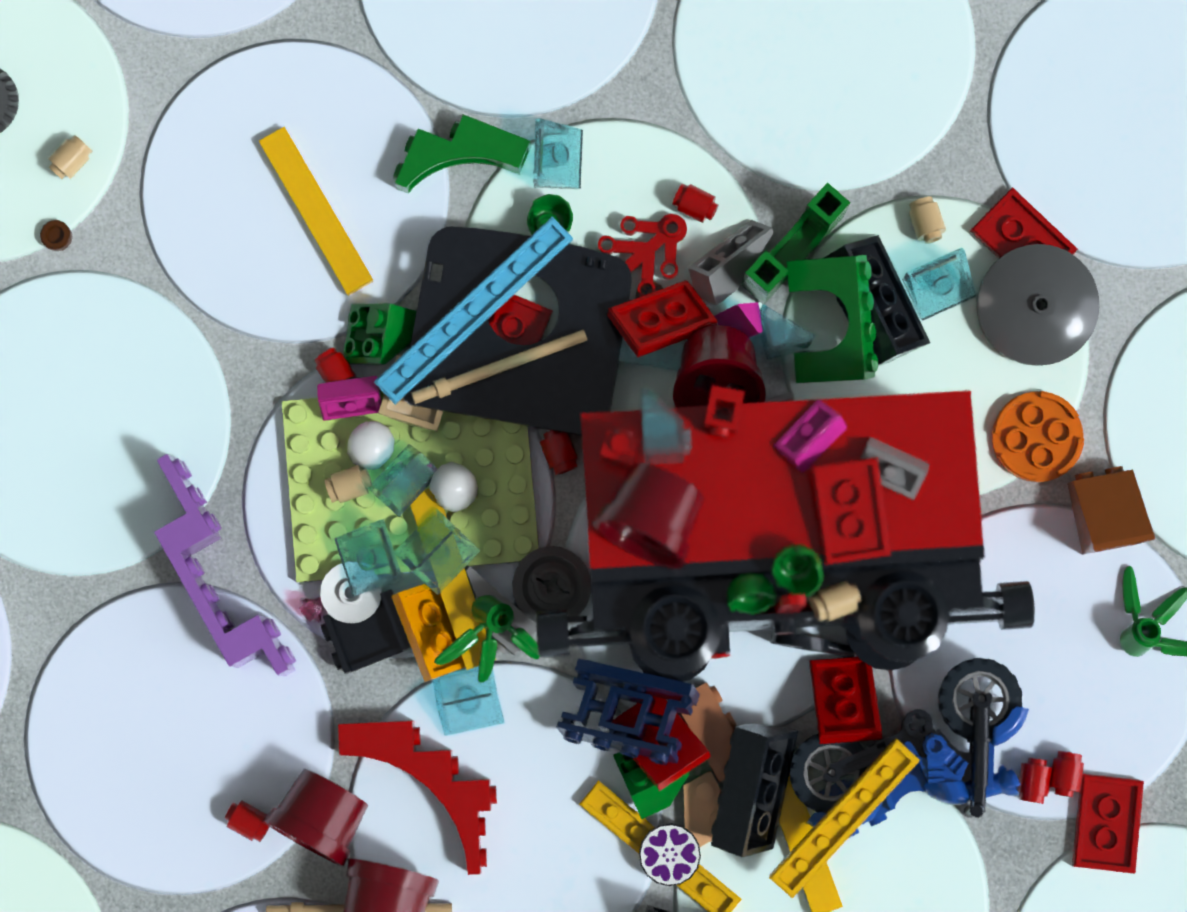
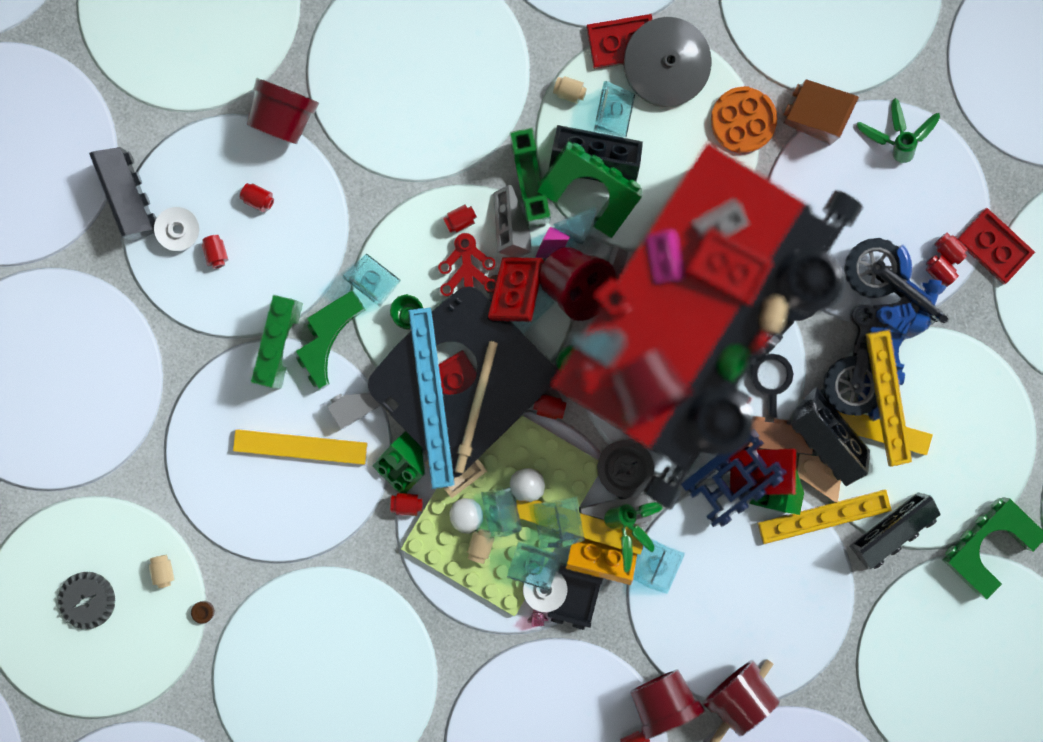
camera: 55 degrees left, 5 degrees up
medium lavender bracket [154,454,296,676] -> none
dark pink slope [317,376,382,421] -> none
red arch [338,721,497,875] -> none
tile [639,823,701,886] -> none
green hair [771,544,823,596] -> none
red tile [809,657,882,744] -> none
none -> green arch [251,294,303,388]
none -> light grey slope [327,393,393,429]
none -> piece [750,353,794,418]

